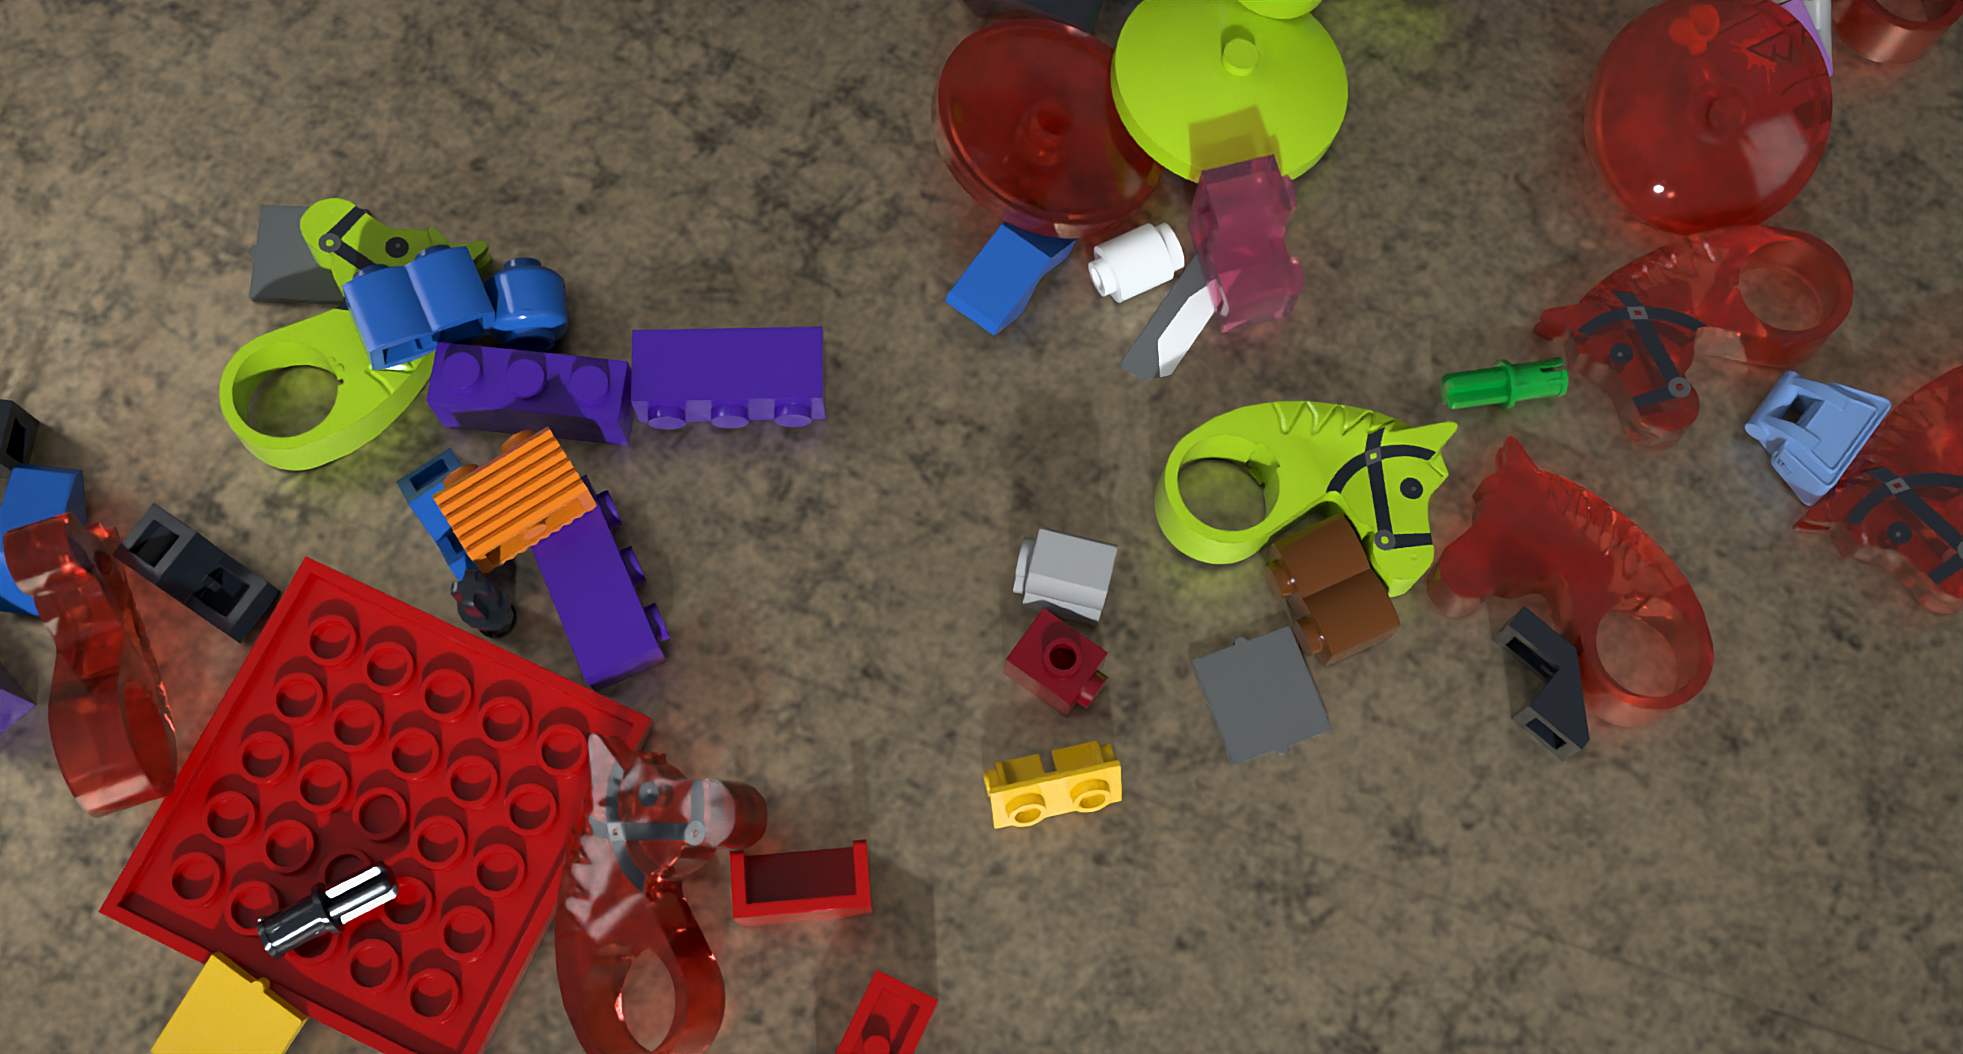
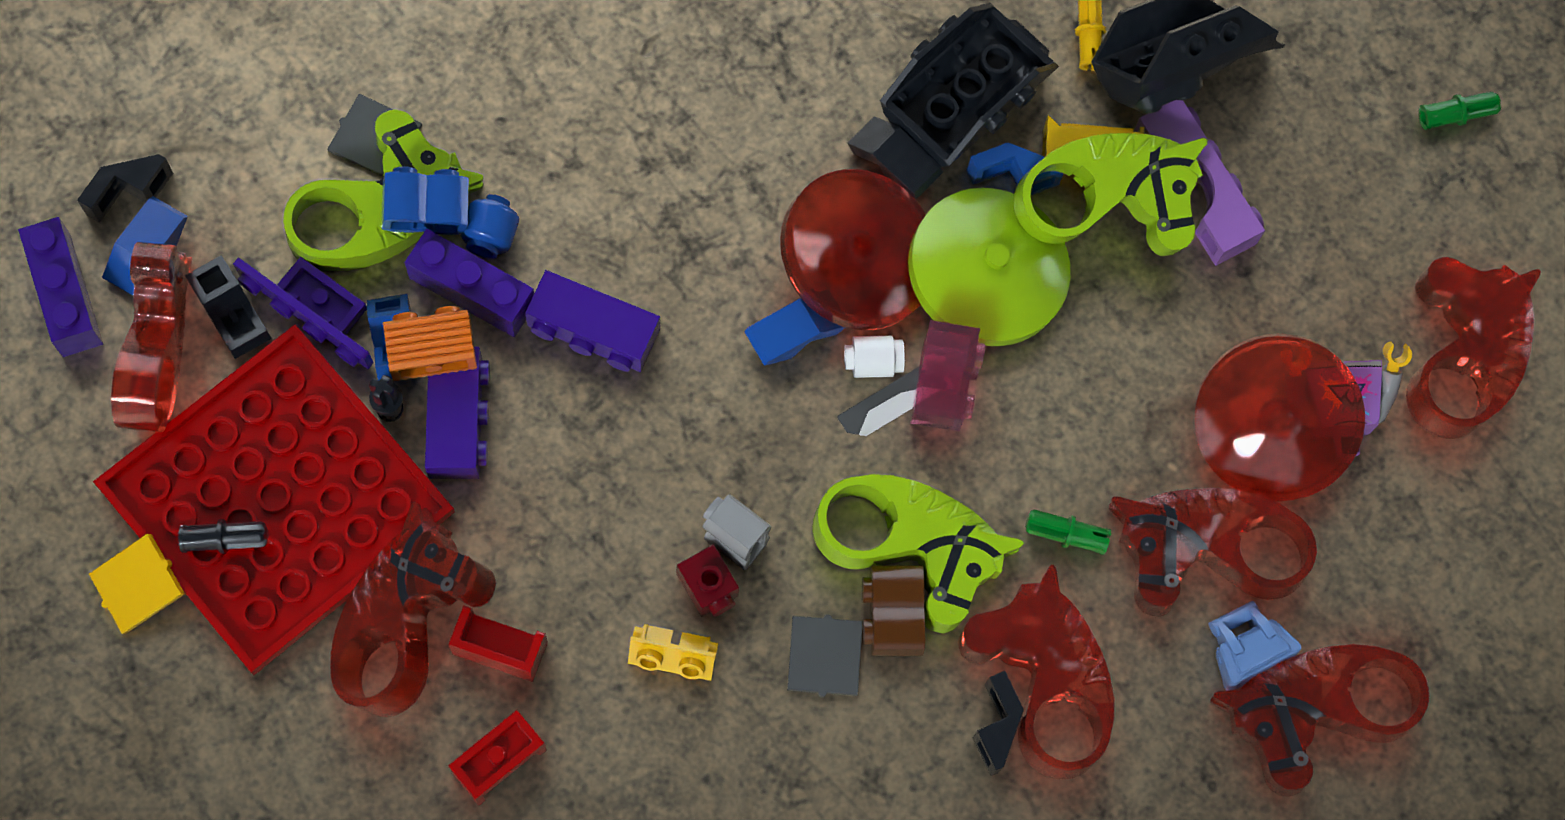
camera: 20 degrees right, 0 degrees up
none -> dark purple bracket [233,256,374,369]

